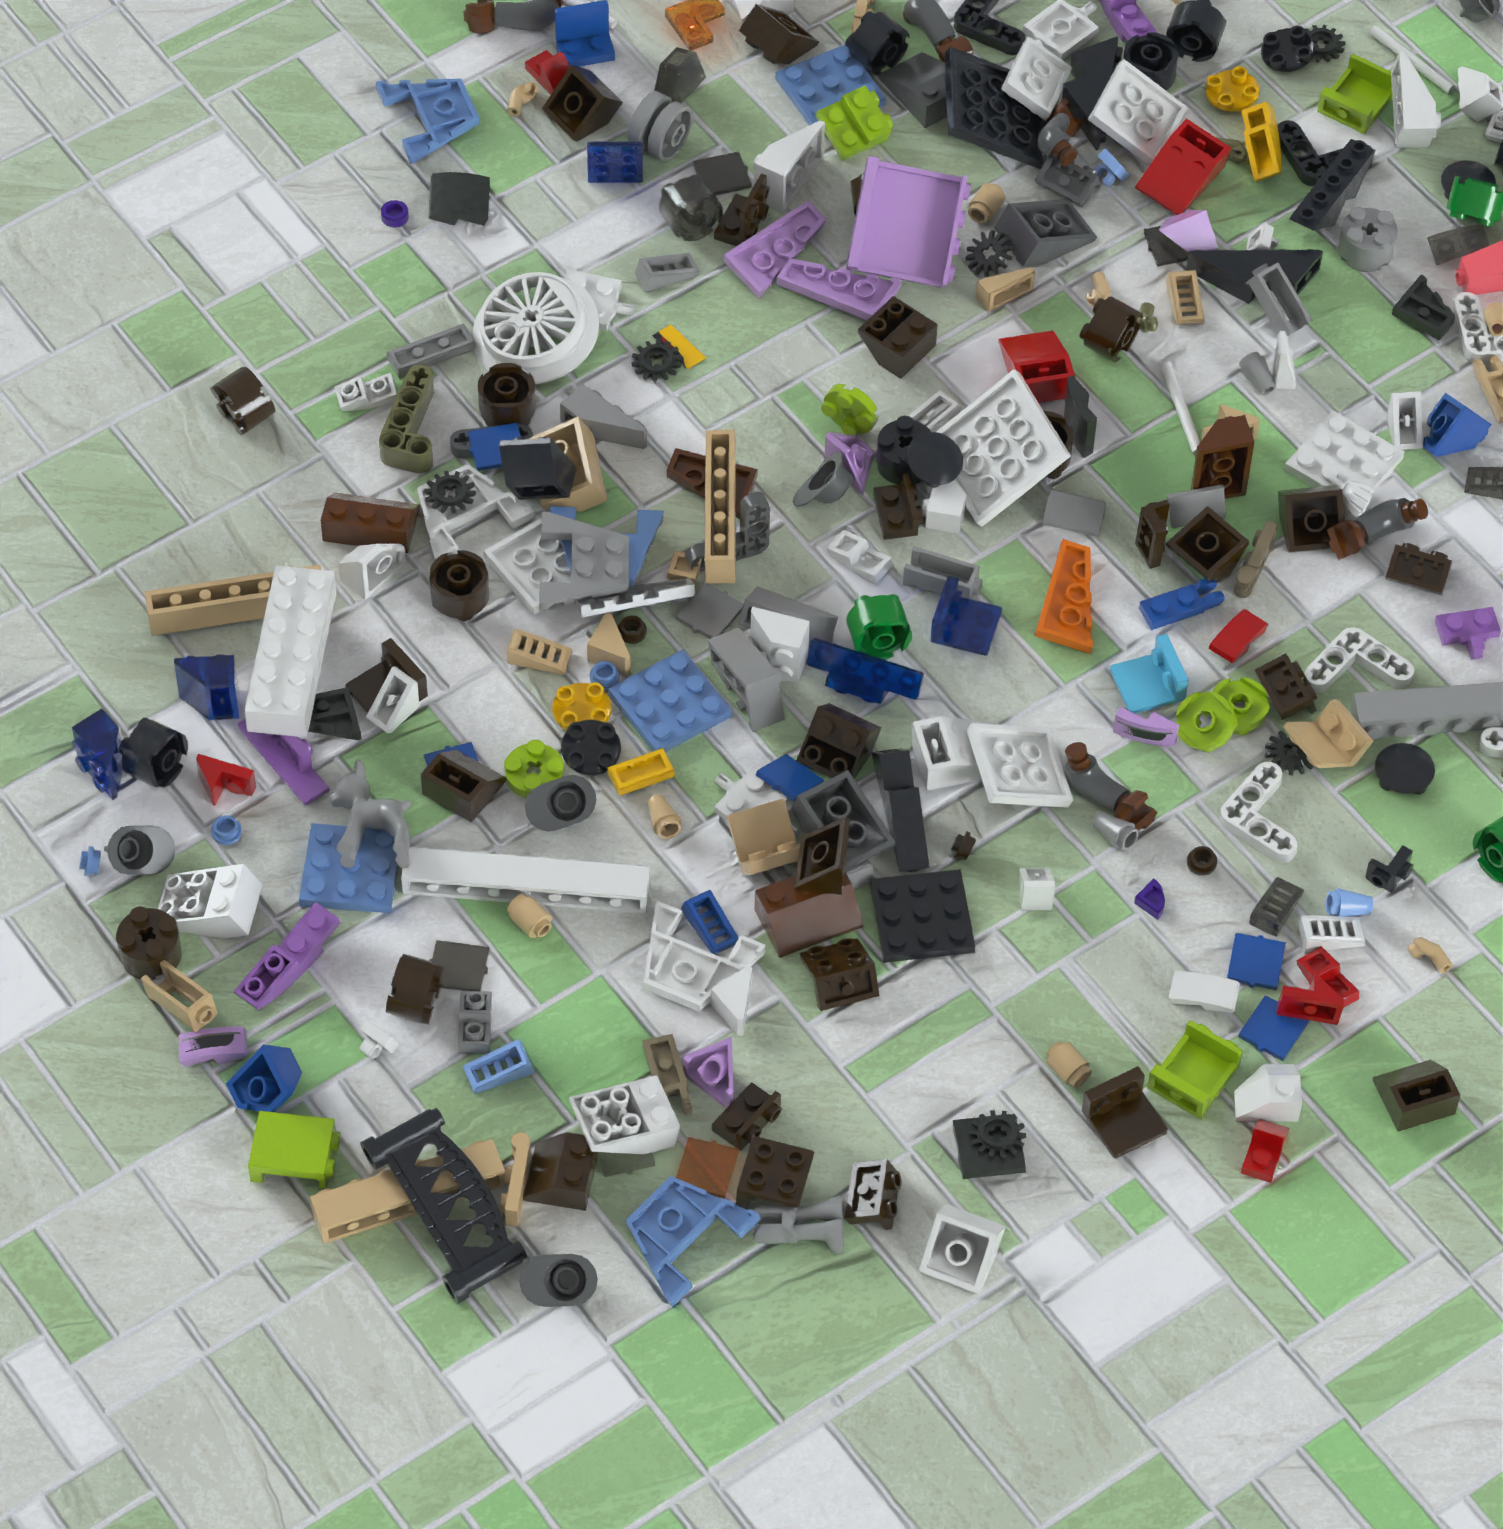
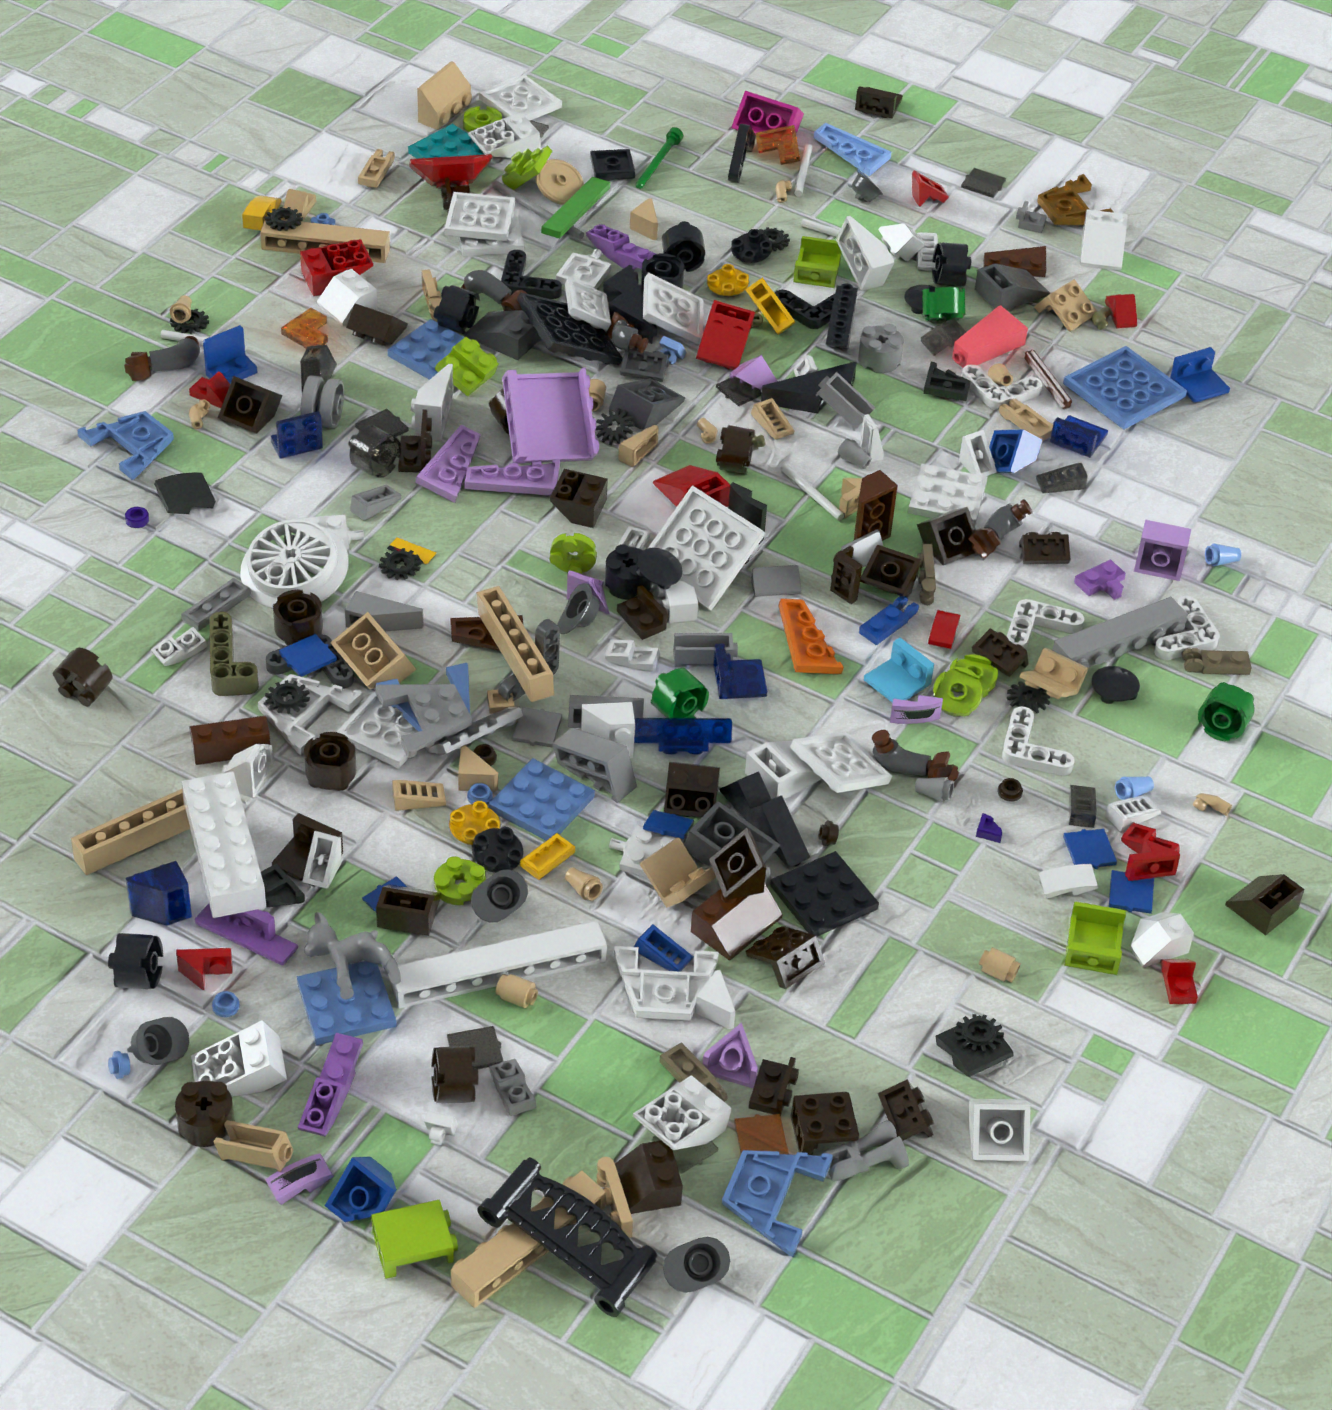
camera: 25 degrees left, 10 degrees down
clear blue slope [72,709,123,800] -> none
light blue slope [463,1039,536,1094] -> none
black slope [499,437,577,500] -> none
white slope [1019,868,1055,910] -> none
dark brown bracket [1082,1066,1168,1158] -> none
white piece [1328,474,1374,521] -> none
black bracket [1365,845,1414,893] -> none

